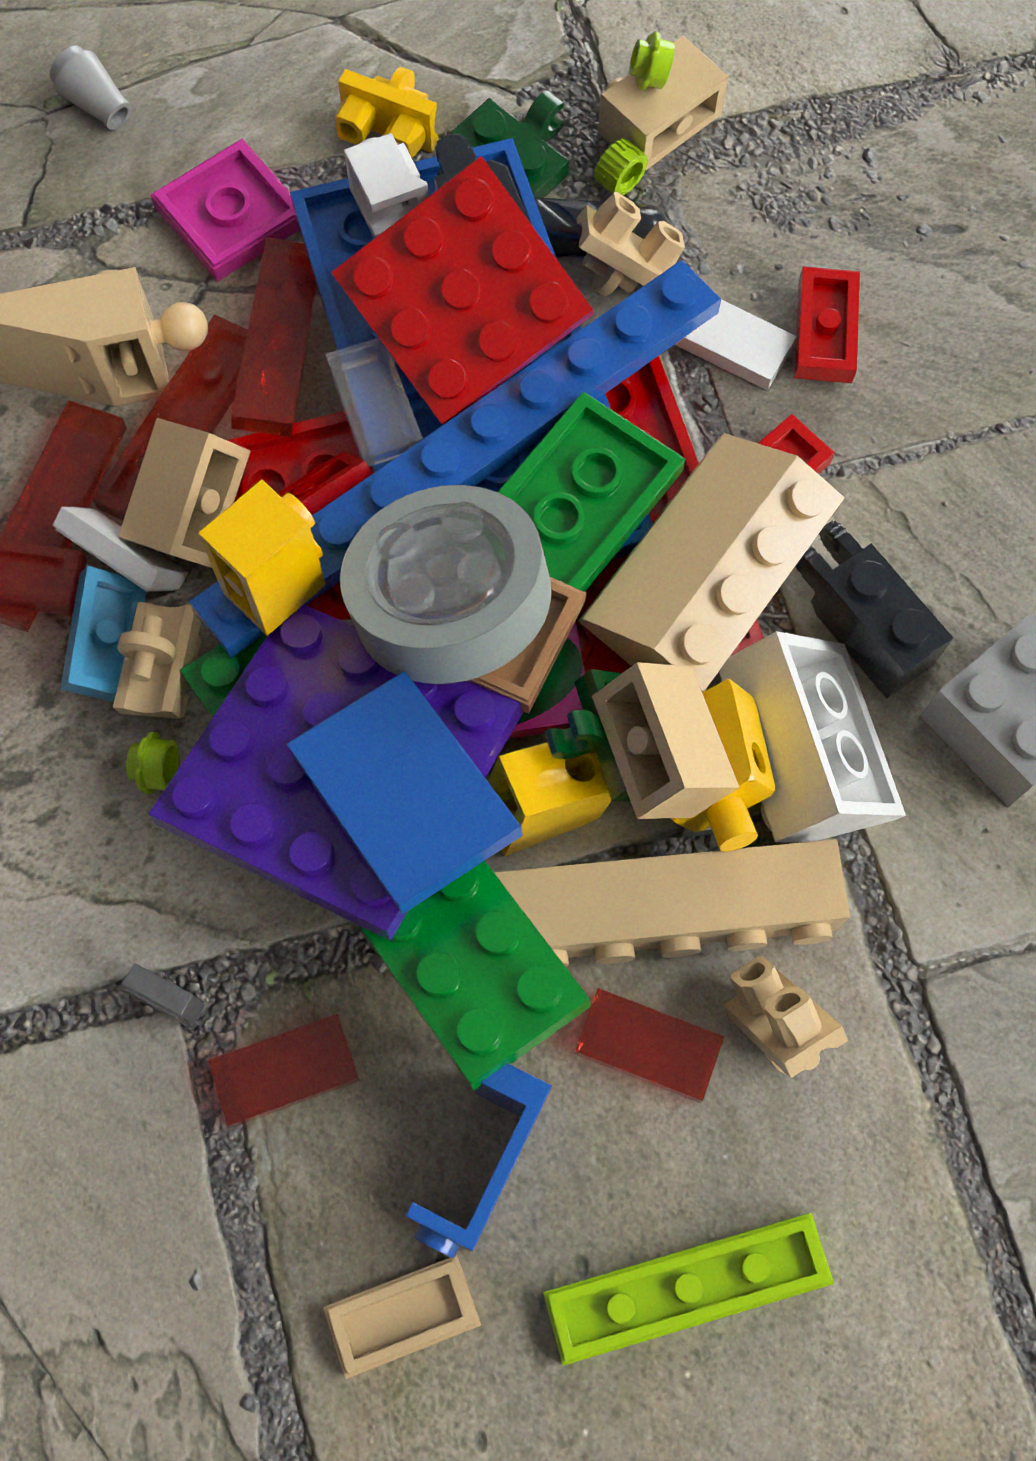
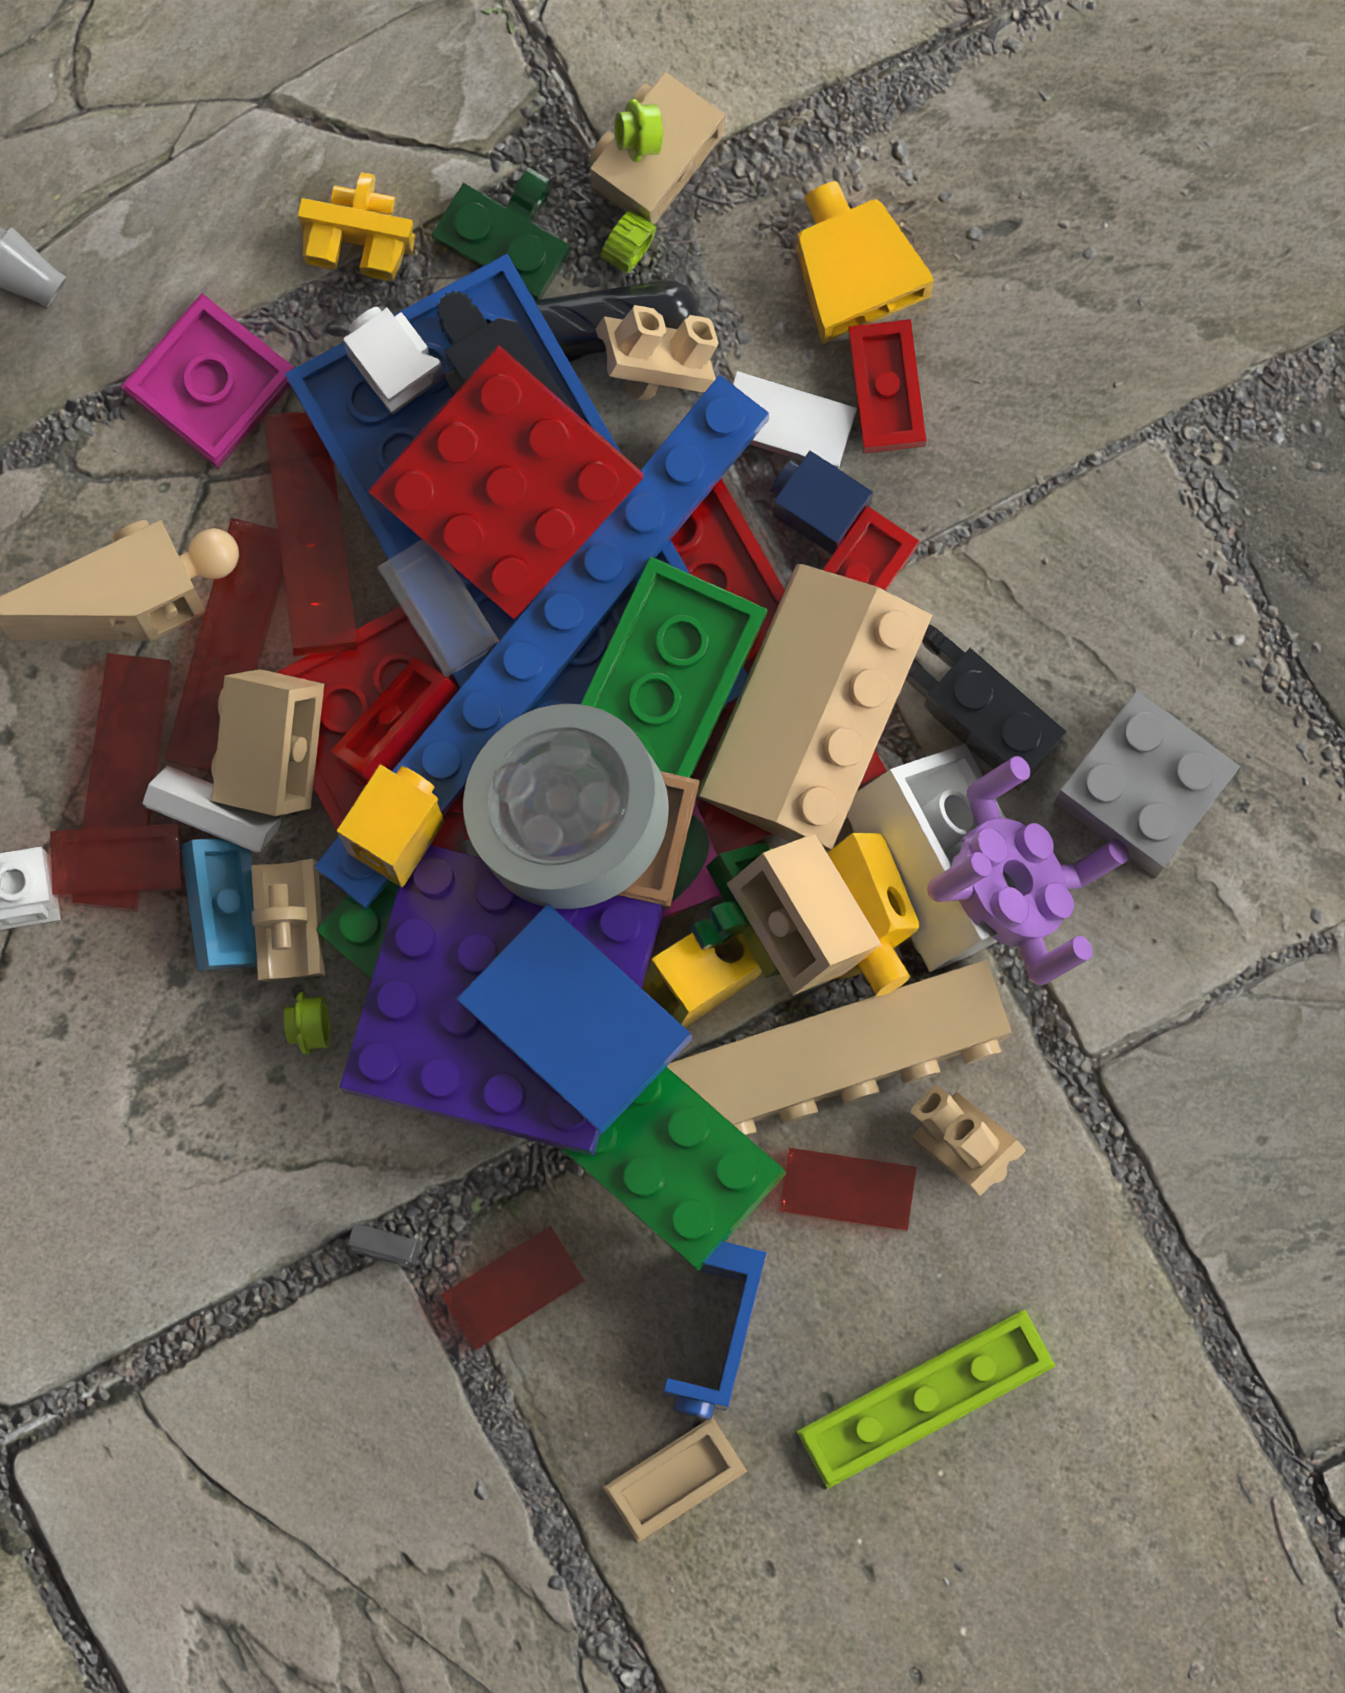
camera: 10 degrees left, 10 degrees up
none -> dark blue brick [770,450,873,555]
none -> yellow torso [796,182,934,344]
none -> medium lavender plate [927,756,1129,985]

